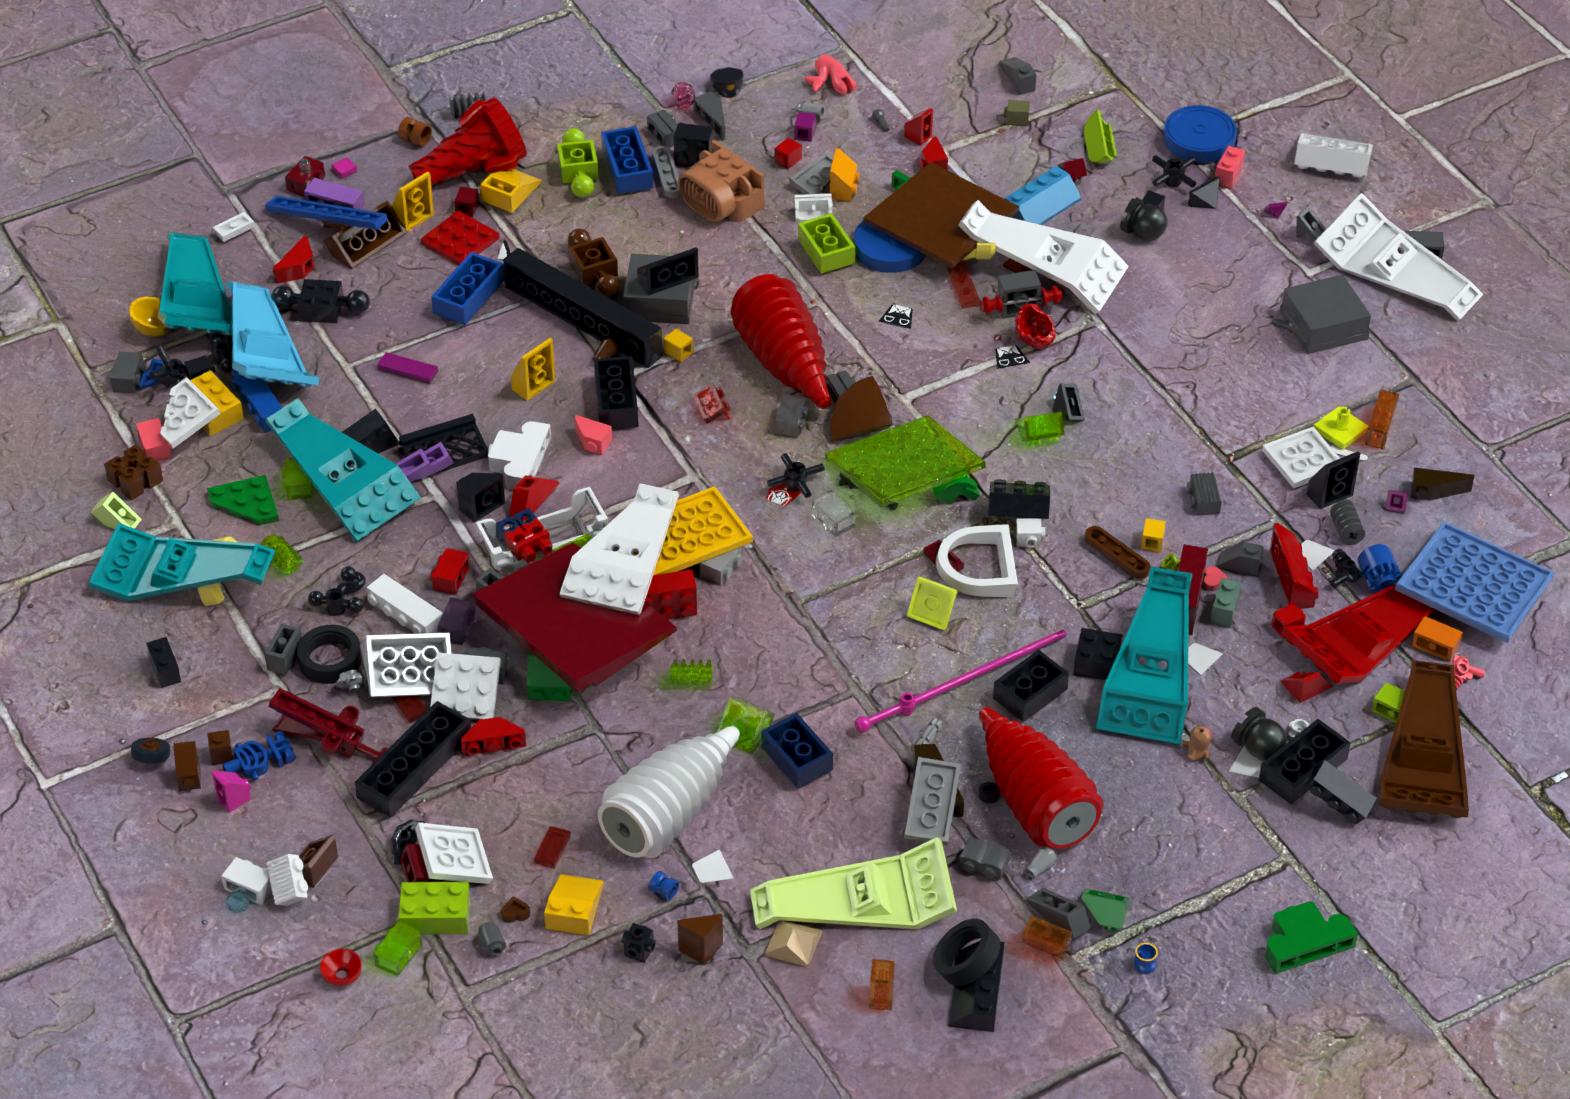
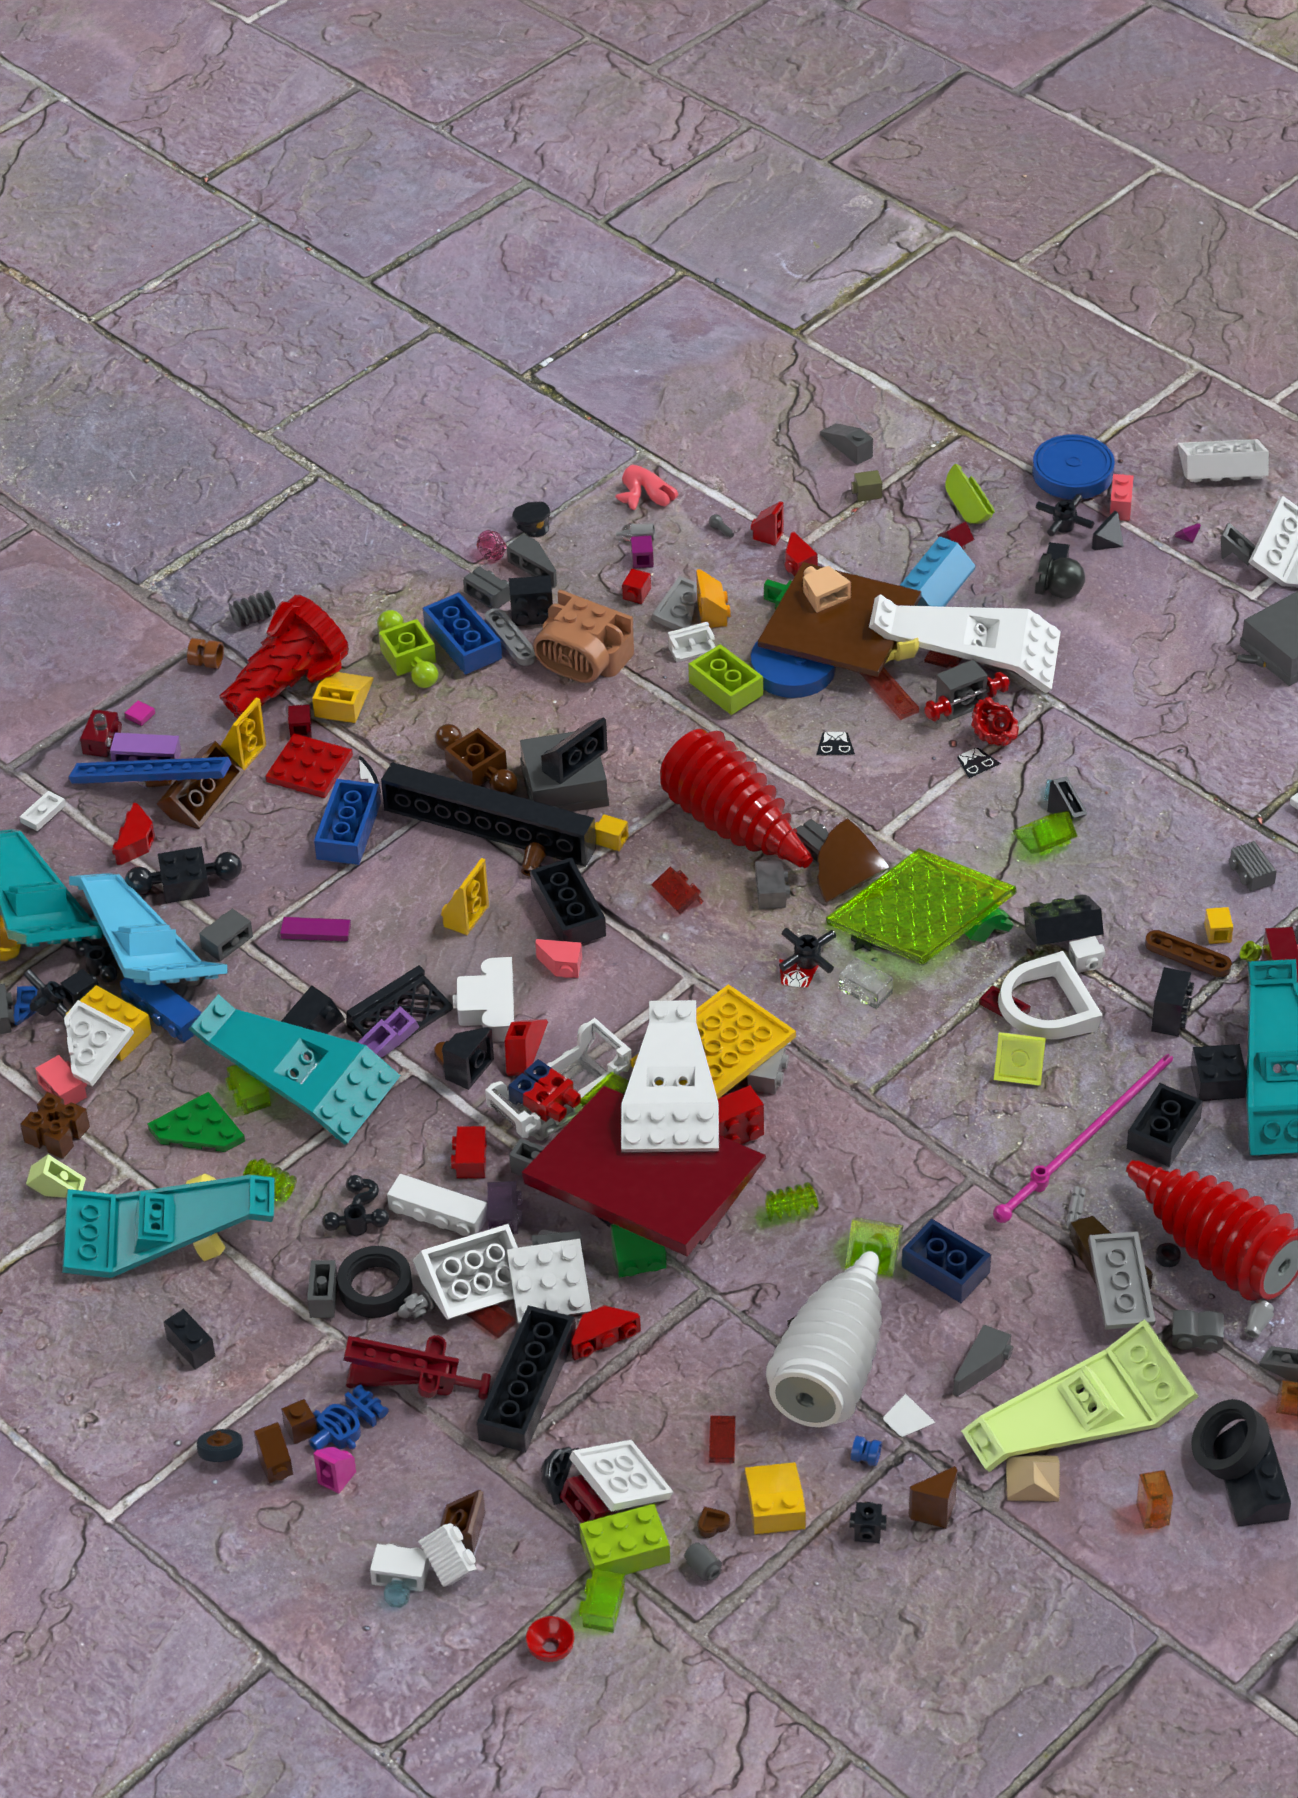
camera: 15 degrees left, 0 degrees up
none -> dark grey brick [199,908,253,962]
none -> light nougat torso [803,566,851,612]
none -> dark grey slope [953,1324,1014,1396]
none -> black brick [1151,967,1194,1037]

